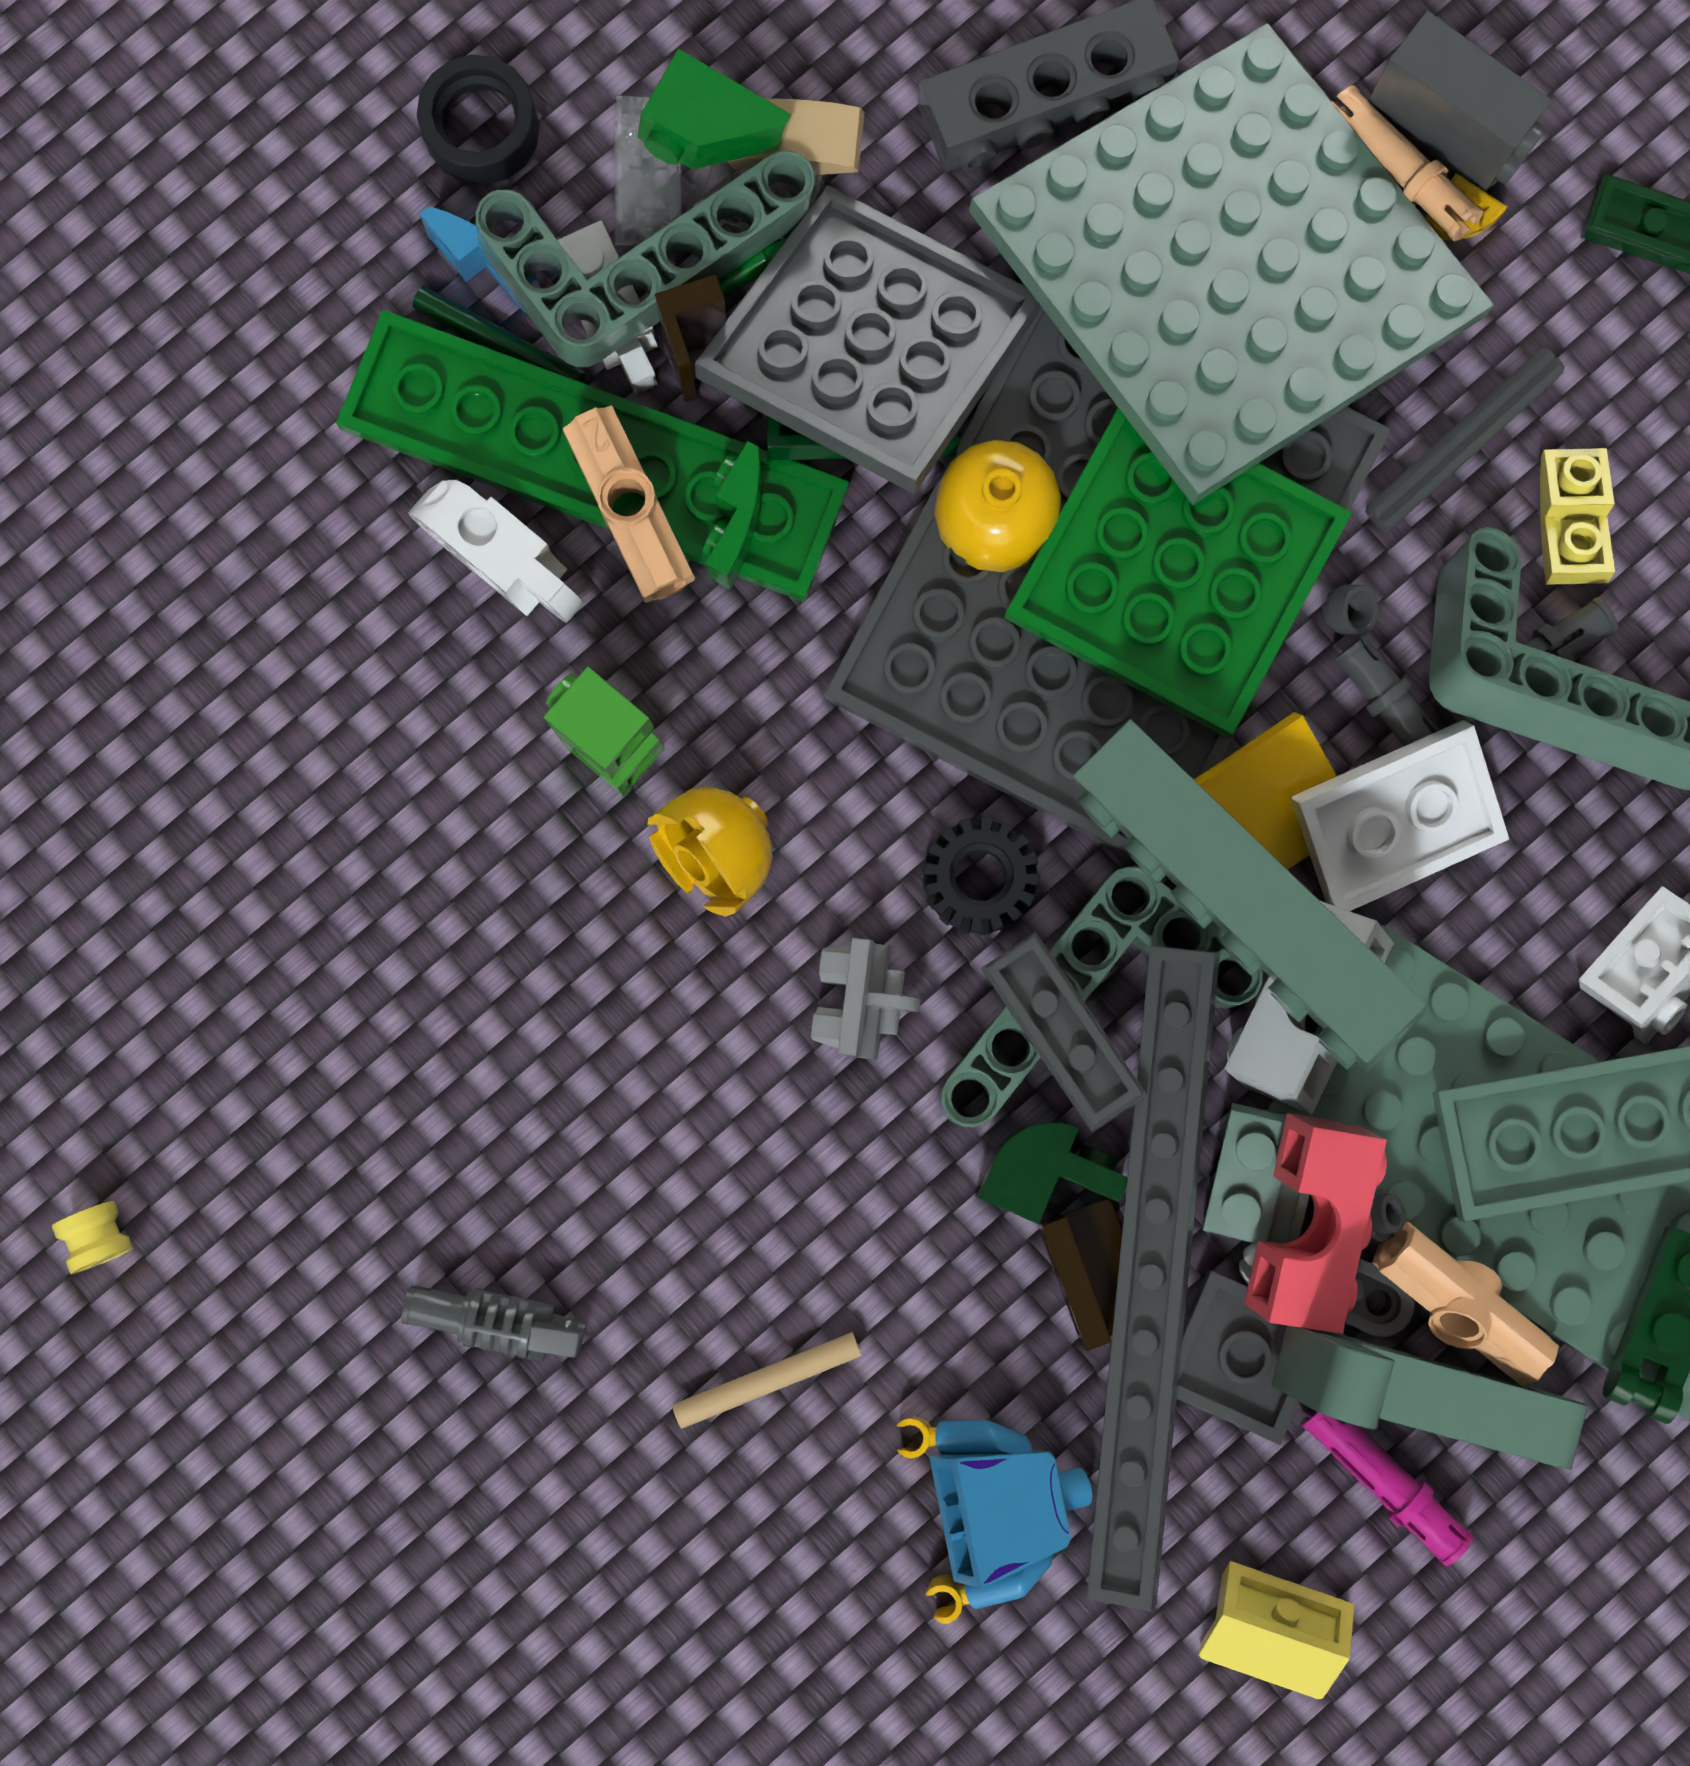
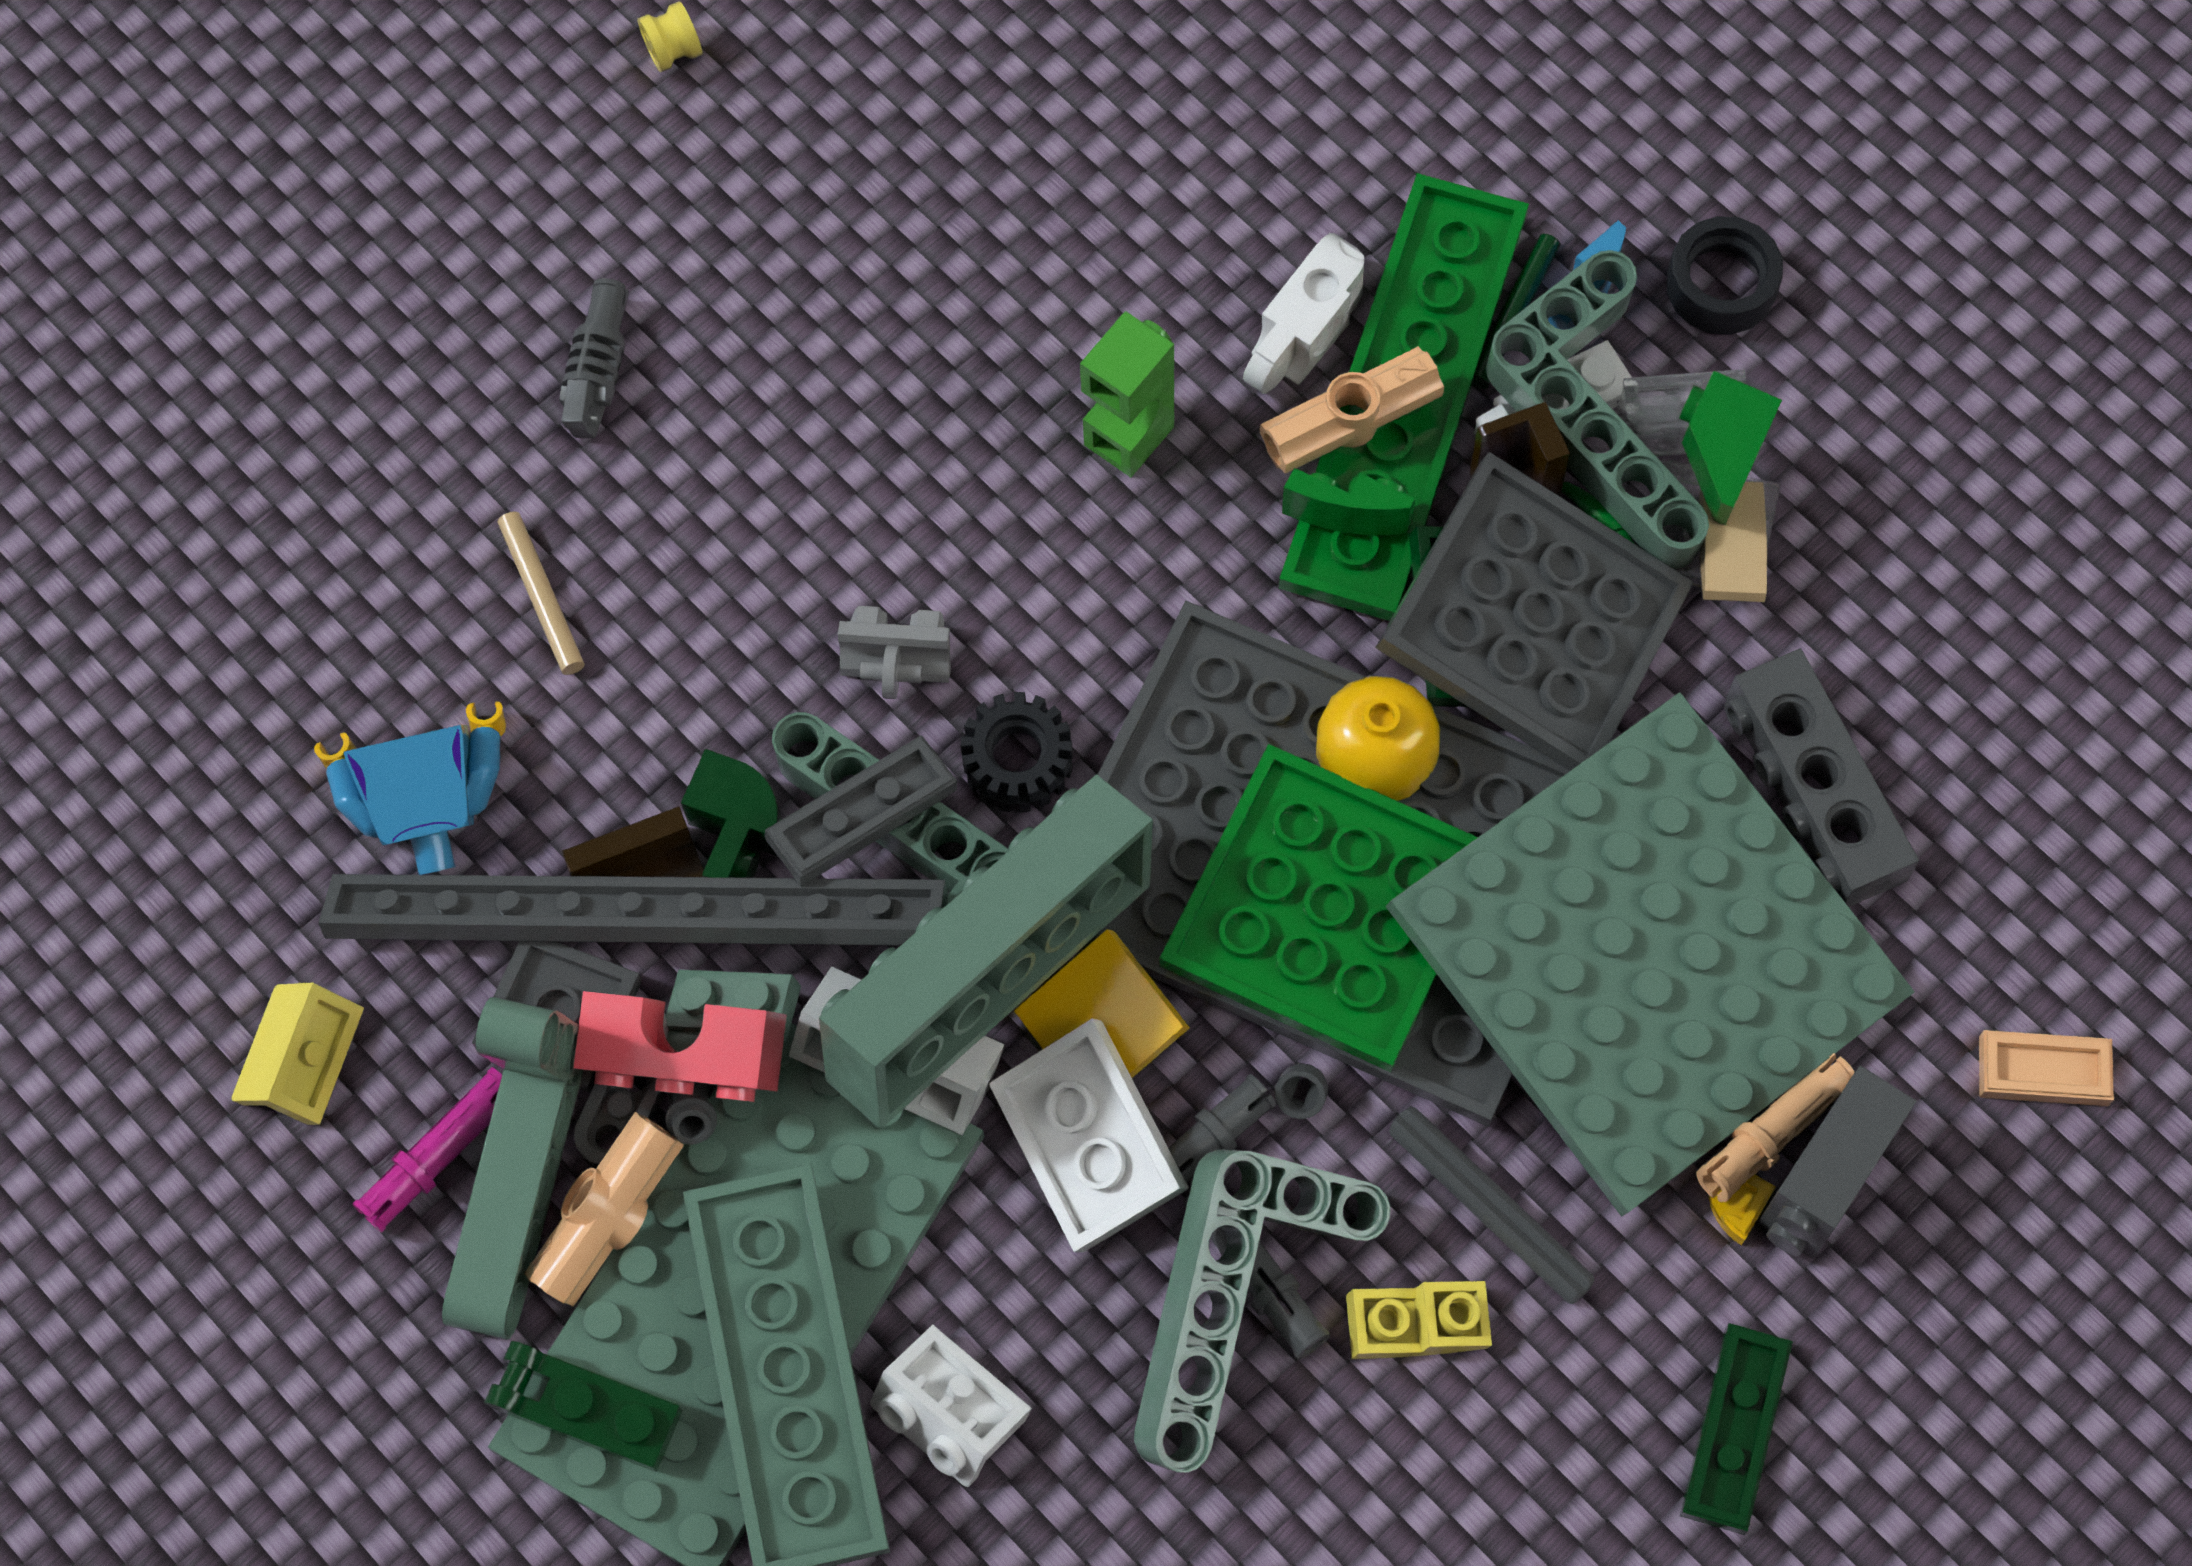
camera: 90 degrees right, 15 degrees down
yellow cylinder [647,786,773,917] -> none

